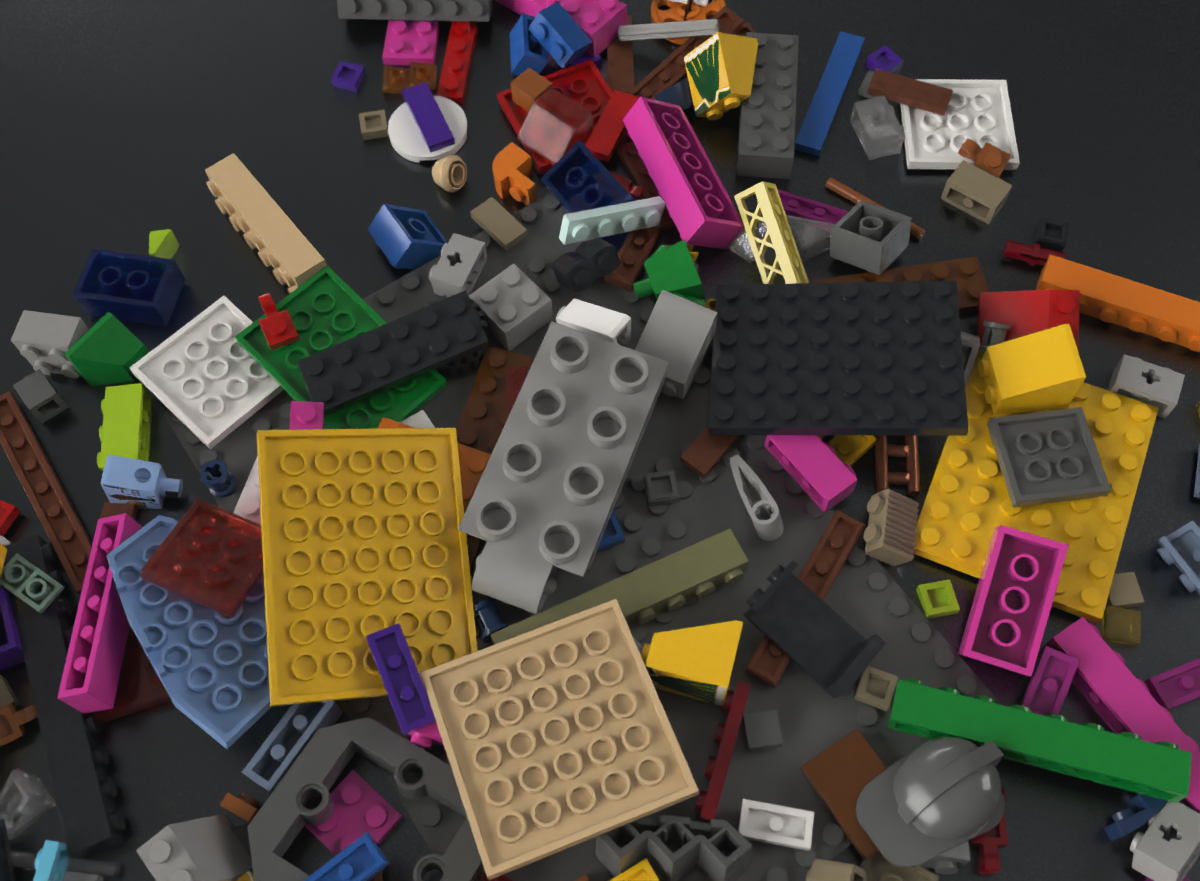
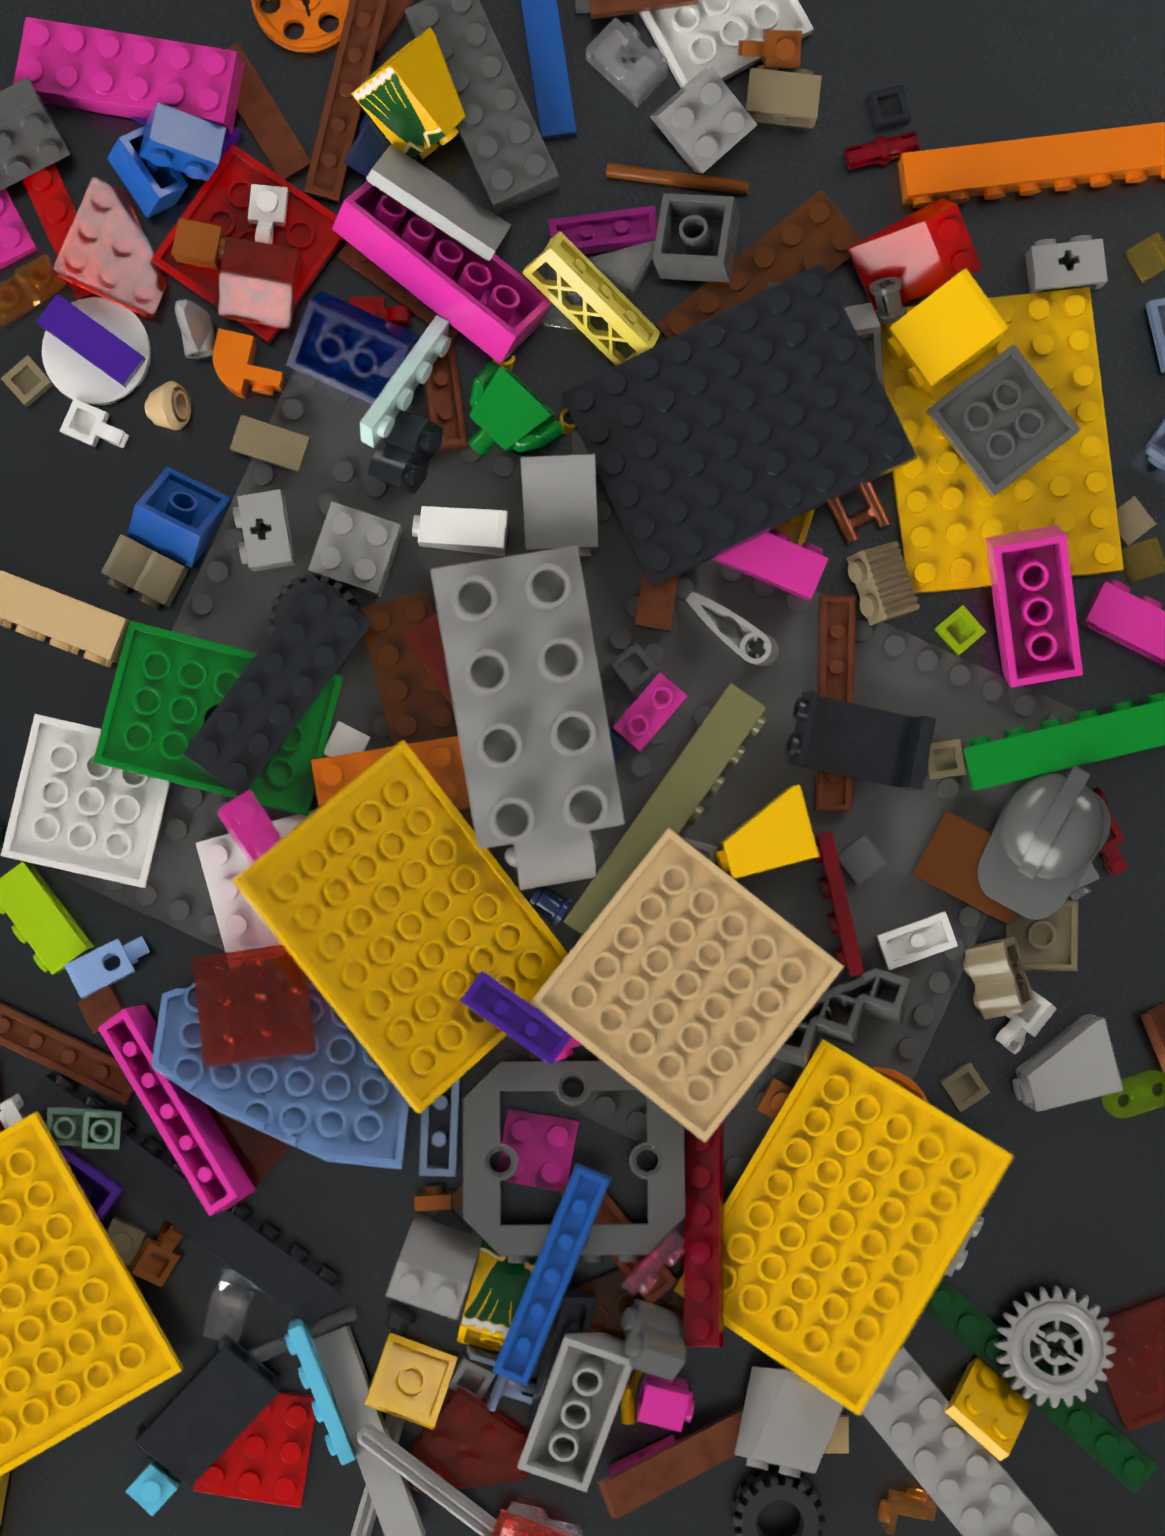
camera: 35 degrees left, 25 degrees up
dark blue bush [199,459,236,498] -> none
red plate [258,292,300,351] -> none
red tile [583,90,639,162] -> none
light grey axle [618,19,719,42] -> none
magenta plate [1021,646,1080,716] -> none
none -> clear red plate [51,177,167,320]
none -> white plate [60,398,130,449]
none -> dark tan brick [101,534,189,609]
none -> light grey piece [175,300,215,359]
none -> white plate [248,184,289,250]
none -> light grey tile [366,144,511,261]
none -> dark pink brick [612,672,687,753]
none -> light grey brick [650,68,757,173]

